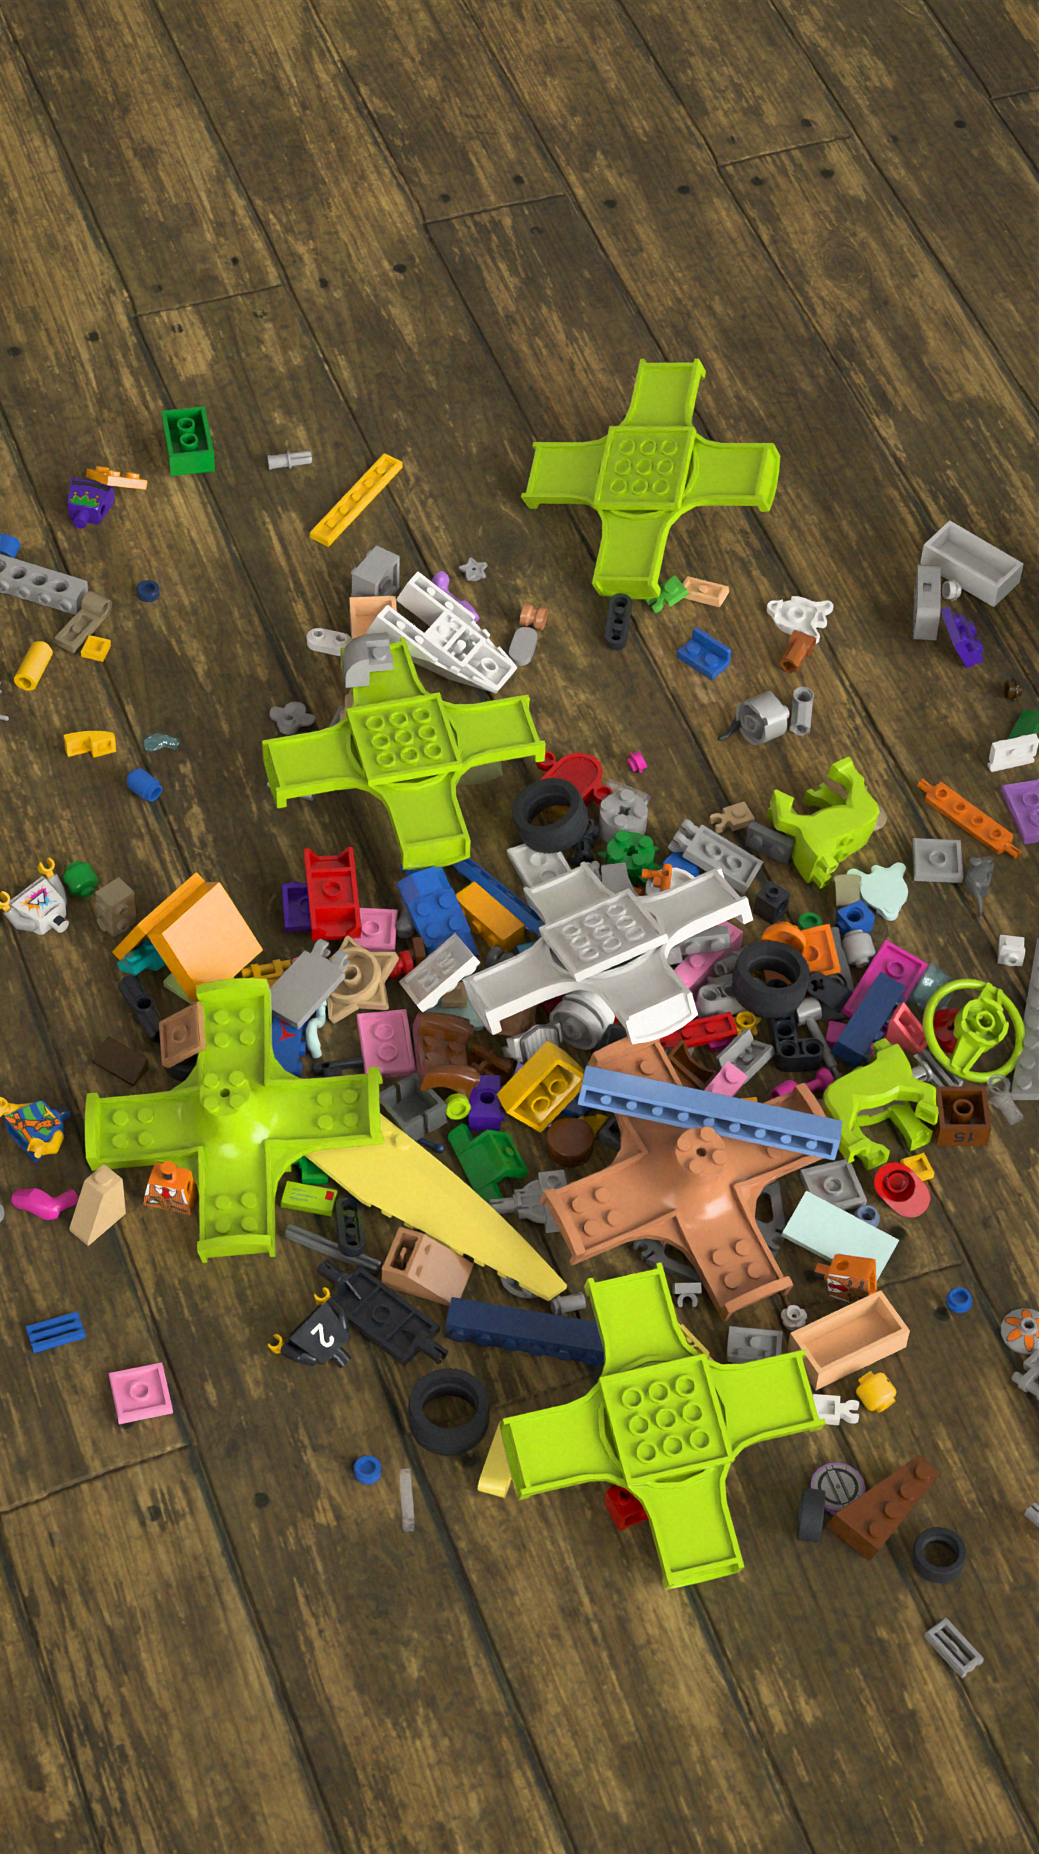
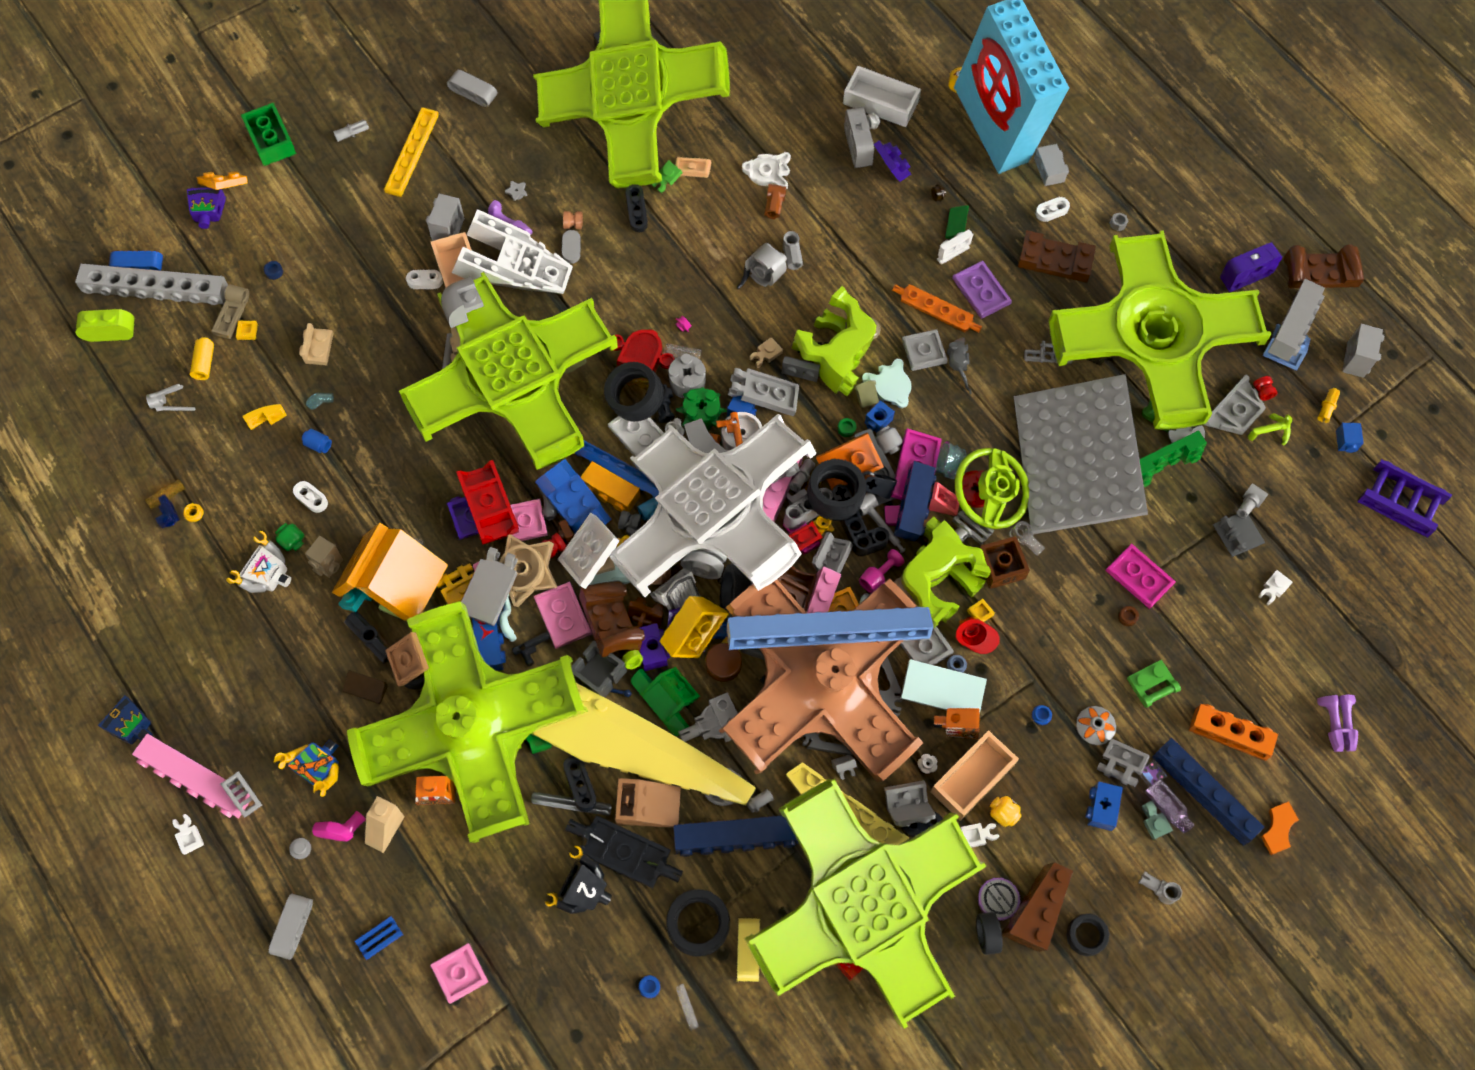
camera: 15 degrees left, 15 degrees up
light grey plate [270,702,316,735] -> none
lime tile [281,1181,338,1217] -> none
blue bracket [677,627,731,680] -> none
black brick [753,881,790,925] -> none
orange piece [761,922,807,955] -> none
light grey tile [924,1618,984,1679] -> none
white bracket [997,935,1025,966] -> none
none -> white plate [293,481,328,513]
none -> tan bracket [299,323,334,365]
none -> light grey beam [447,70,498,107]
none -> blue brick [1086,781,1123,831]

